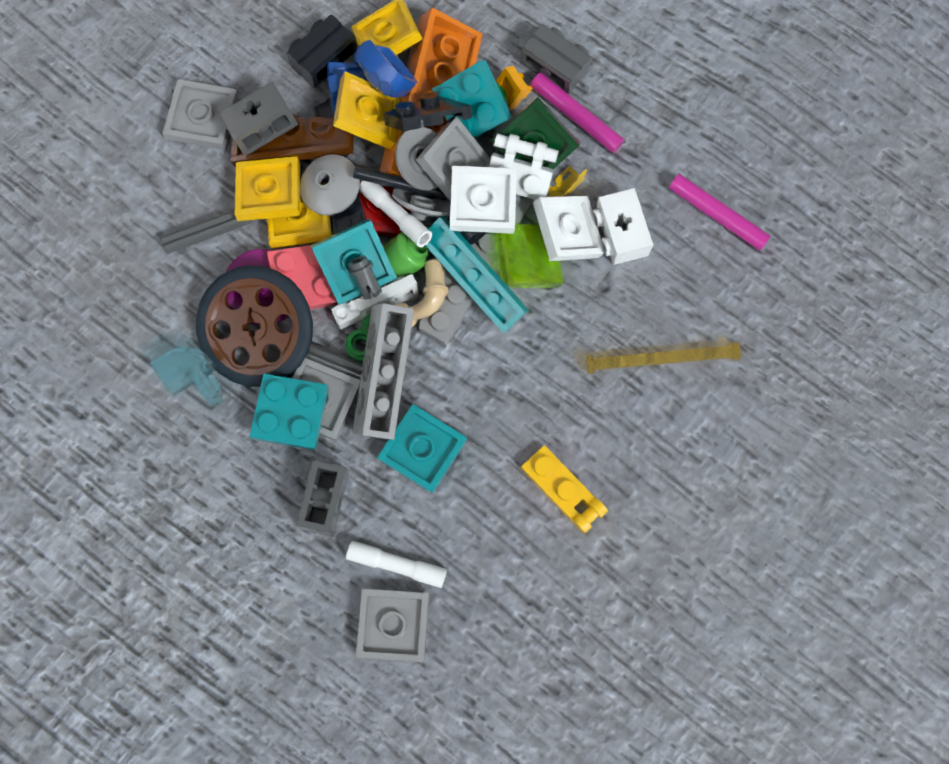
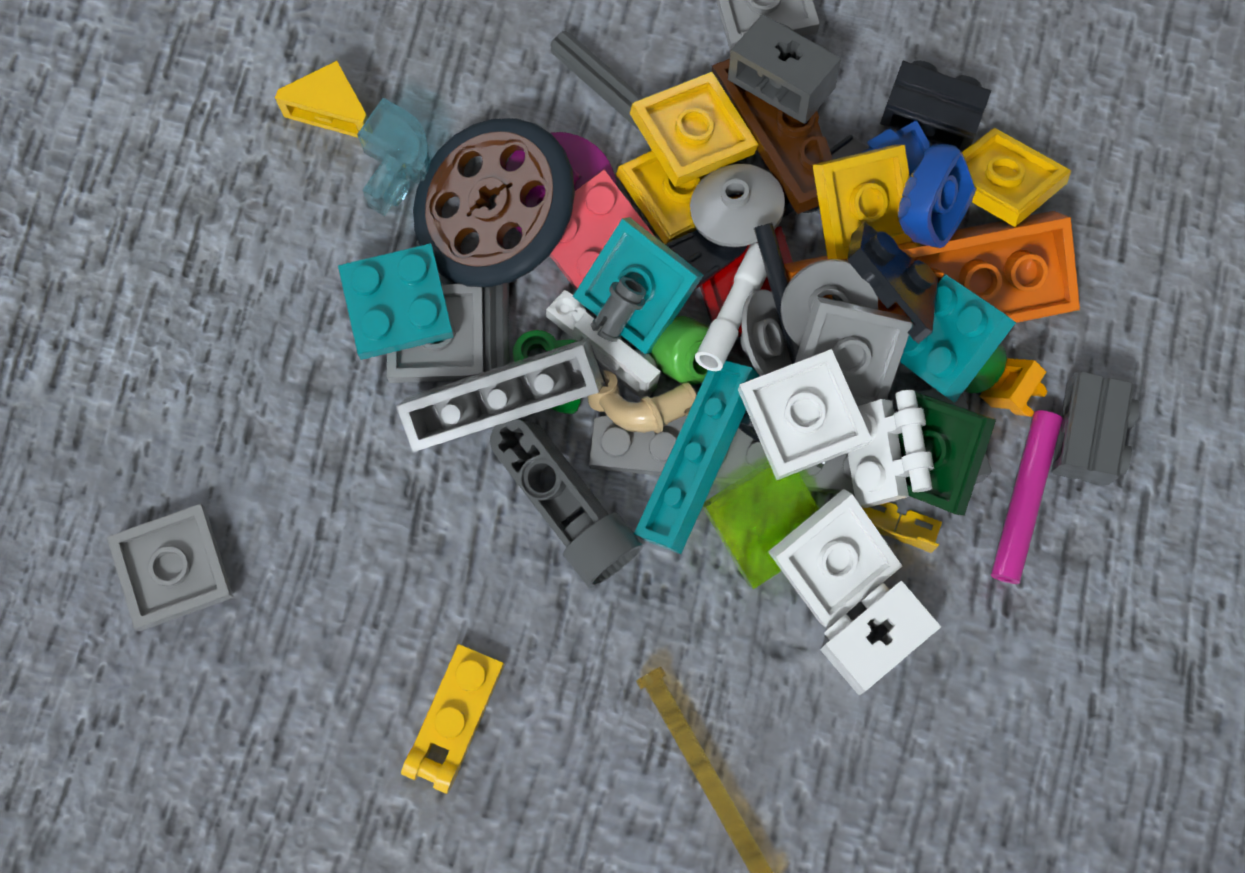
camera: 70 degrees right, 0 degrees up
dark grey brick [296,460,350,537] -> none
white piece [346,540,447,588] -> none
teal plate [377,404,467,494] -> none
dark pink piece [668,173,771,251] -> none
none -> yellow slope [275,61,373,141]
none -> dark grey beam [490,419,643,588]

